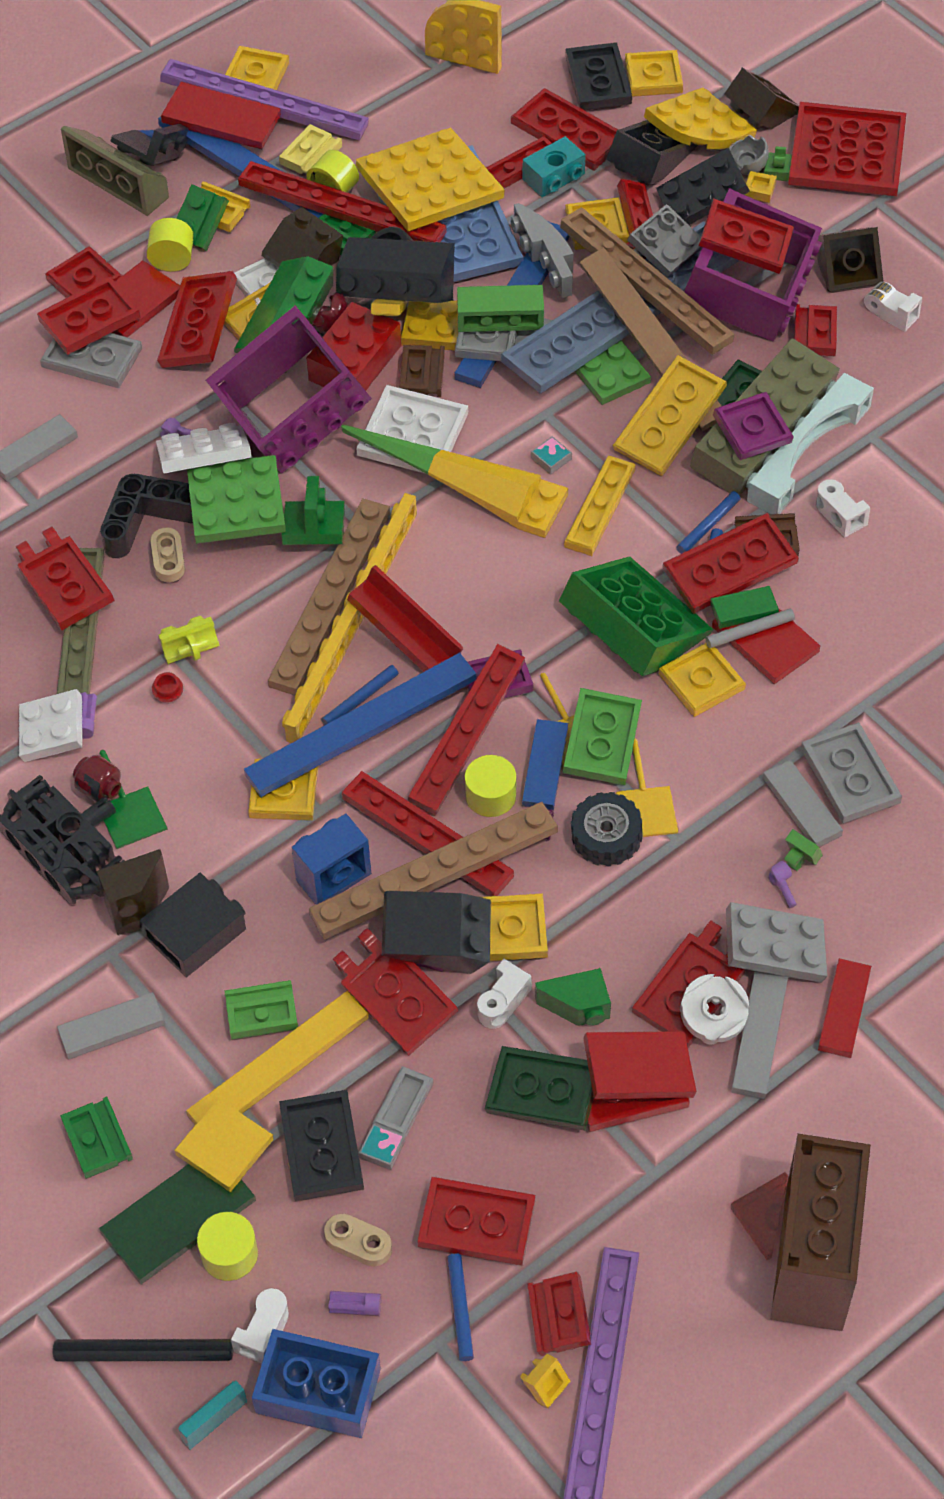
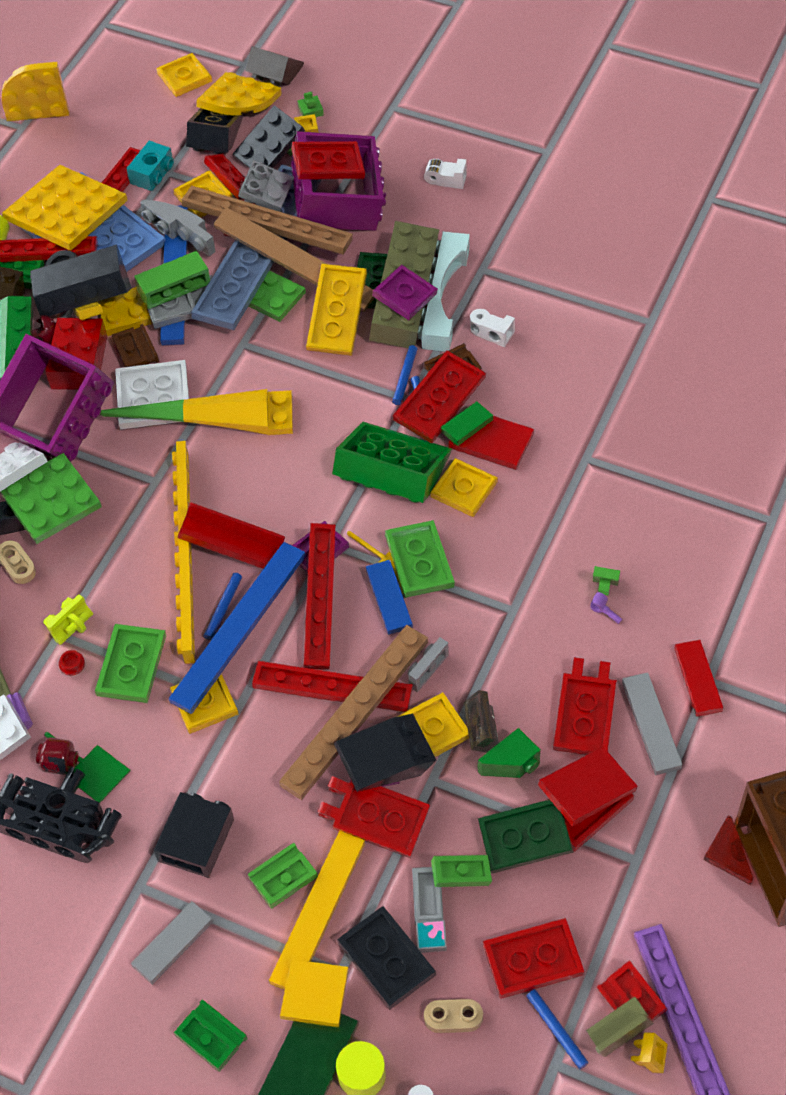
camera: 25 degrees left, 0 degrees up
dark brown slope [97,849,169,935] -> none
medium nougat plate [268,498,390,695] -> none
green bracket [282,476,345,545] -> none
blue brick [292,813,372,904] -> none
medium lavender piece [329,1291,381,1316] -> none
neon yellow piece [465,755,516,817] -> none
white leg [477,959,532,1029] -> none
red tile [511,88,618,171] -> none
tile [531,436,572,474] -> none
yellow tile [564,455,636,556] -> none
black plate [565,42,632,110] -> none
black wheel [571,792,643,866] -> none
yellow piece [616,738,678,837] -> none
white plate [680,974,749,1045] -> none
light grey bar [705,608,795,648] -> none
light grey plate [726,902,827,983] -> none
light grey hair [729,135,769,175] -> none
light grey tile [763,759,843,847] -> none
red plate [788,102,907,196] -> none
red plate [794,304,837,356] -> none
light grey plate [801,722,902,824] -> none
dark brown slope [817,227,884,292] -> none
none -> bright green plate [95,624,167,703]
none -> light grey plate [408,637,449,692]
none -> bright green plate [431,855,492,887]
none -> clear smoke panel [464,690,499,753]
none -> olive panel [586,997,654,1057]

